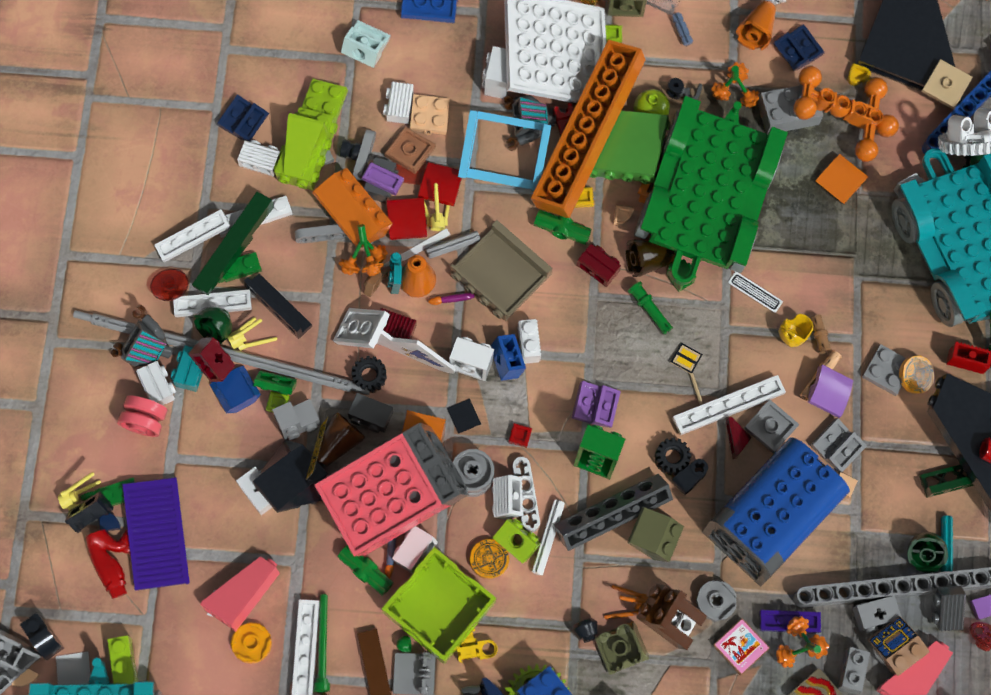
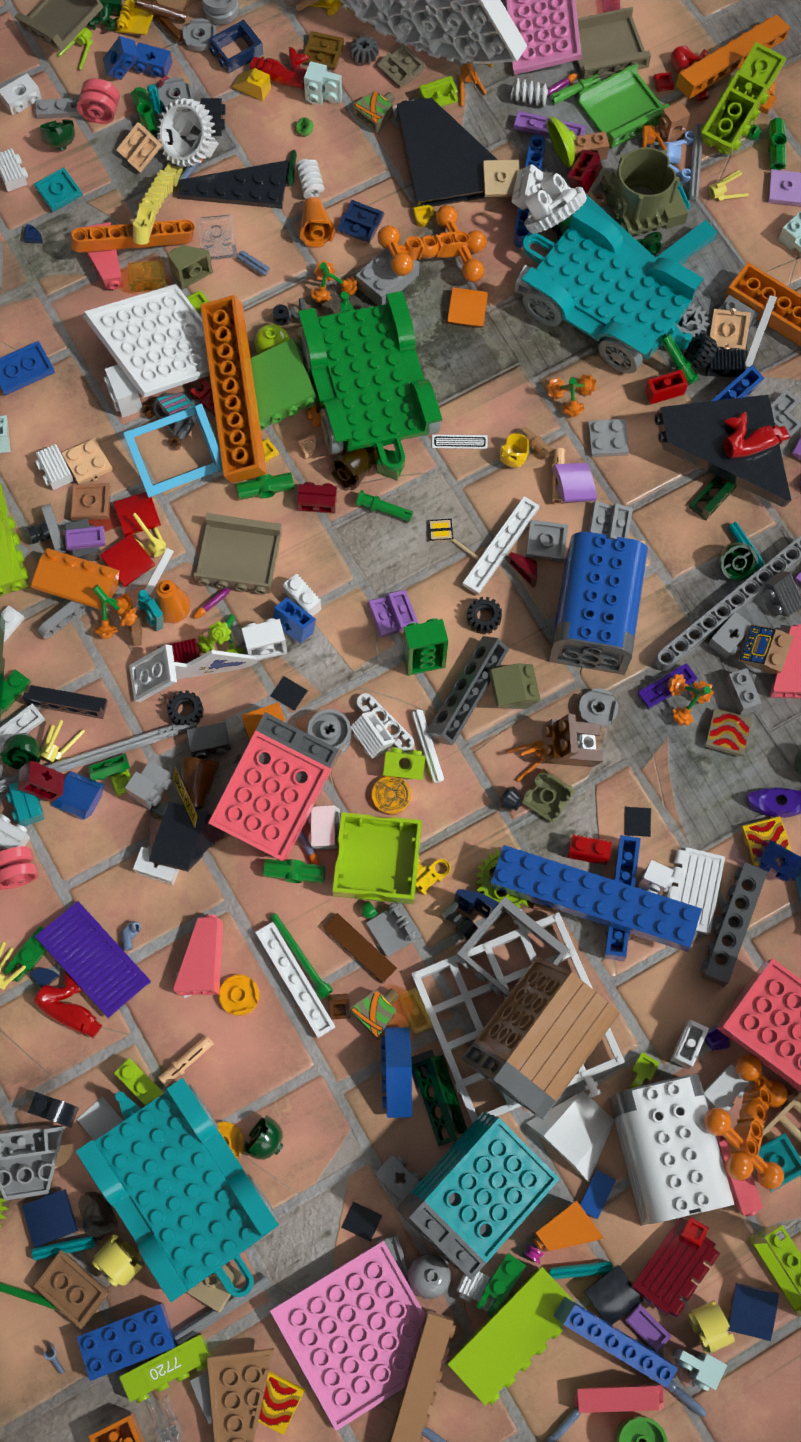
camera: 30 degrees left, 0 degrees up
black hinge [65,492,114,533] -> none
light grey axle [426,231,480,258] -> none
red tile [508,423,532,448] -> none
black piece [671,459,708,495] -> none
tile [713,618,770,676] -> none
tile [899,356,935,394] -> none
none -> sand blue arm [121,921,141,951]
none -> light nougat pin [158,1035,214,1087]
none -> lime plant [197,614,245,654]
none -> white brick [512,165,543,210]
none -> orange plant [546,374,597,418]

